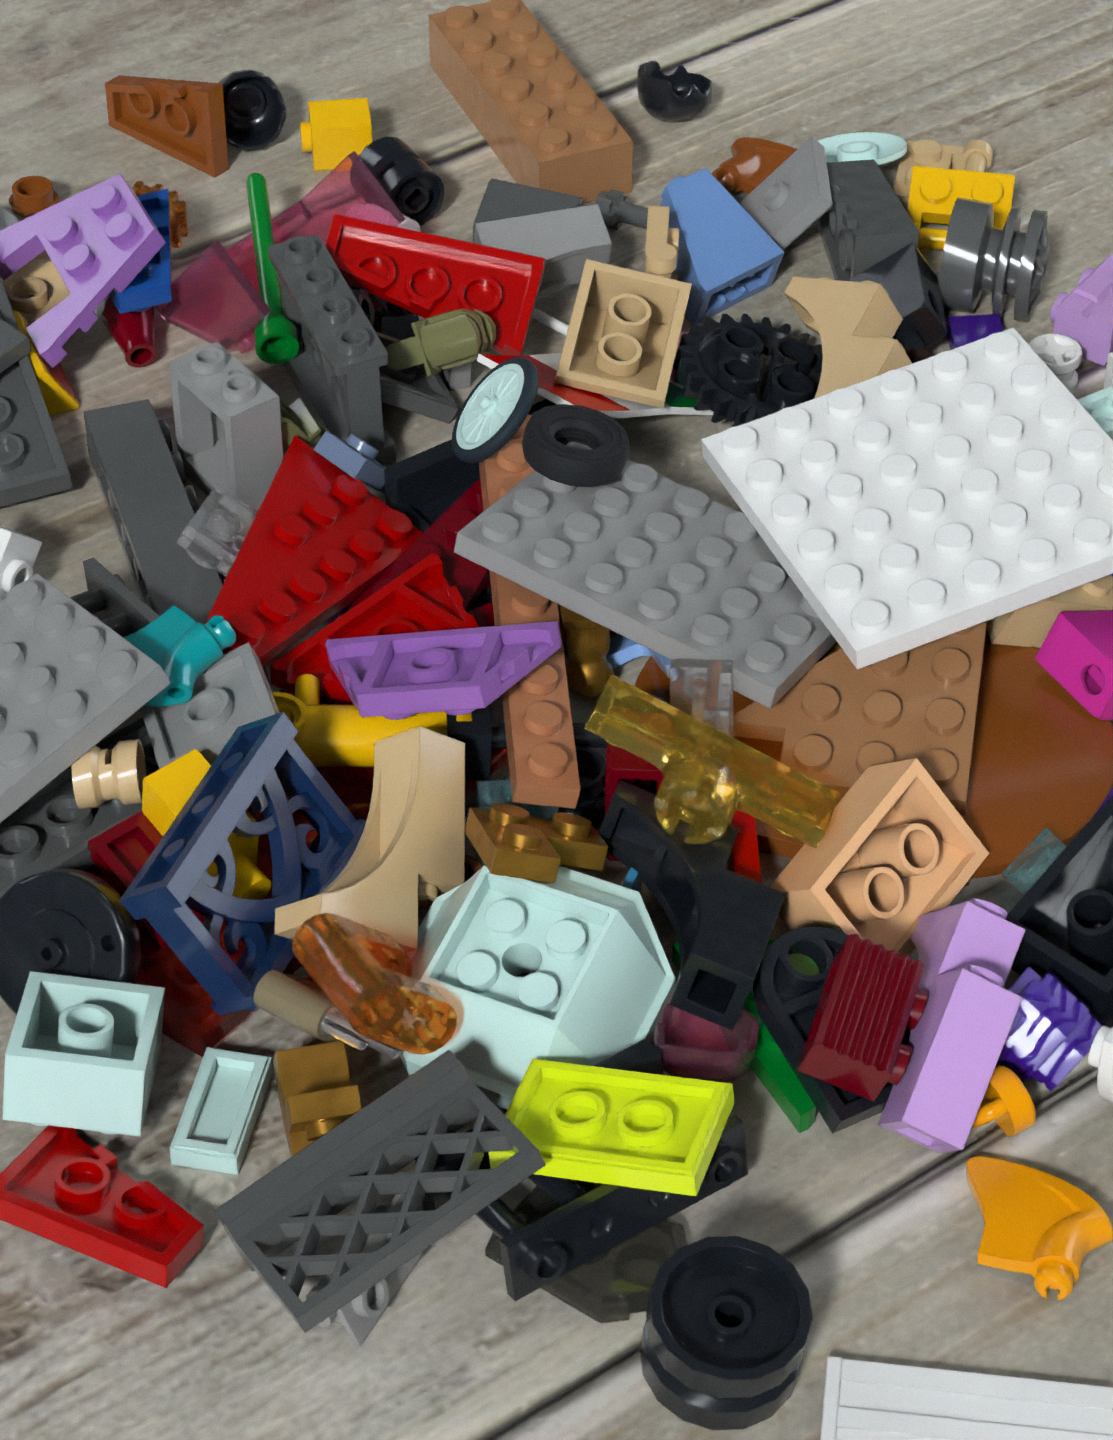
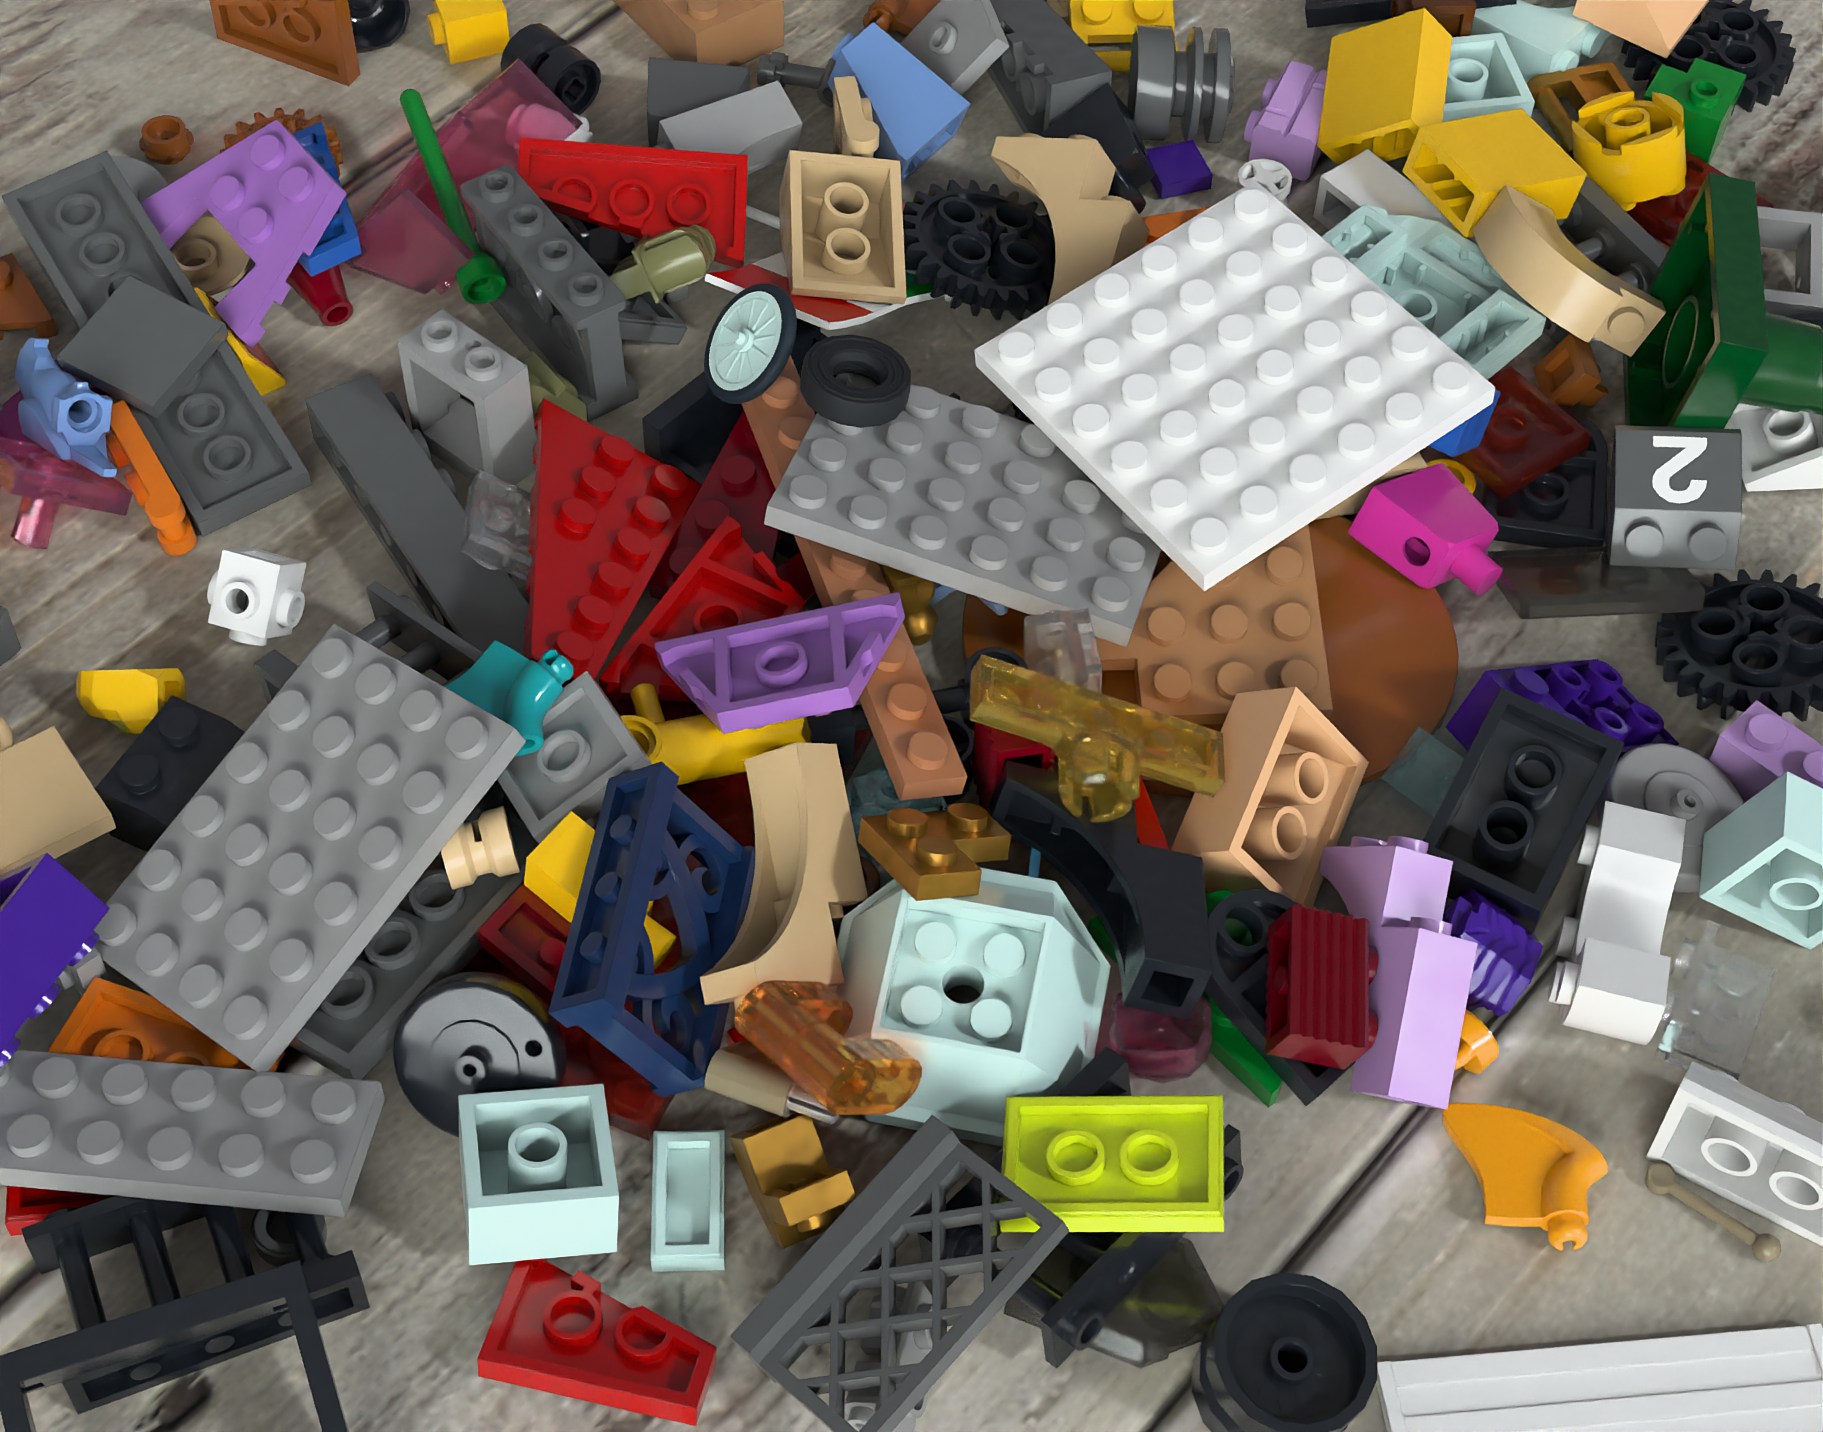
camera: 15 degrees left, 10 degrees up
sand blue plate [313,431,385,494] -> none

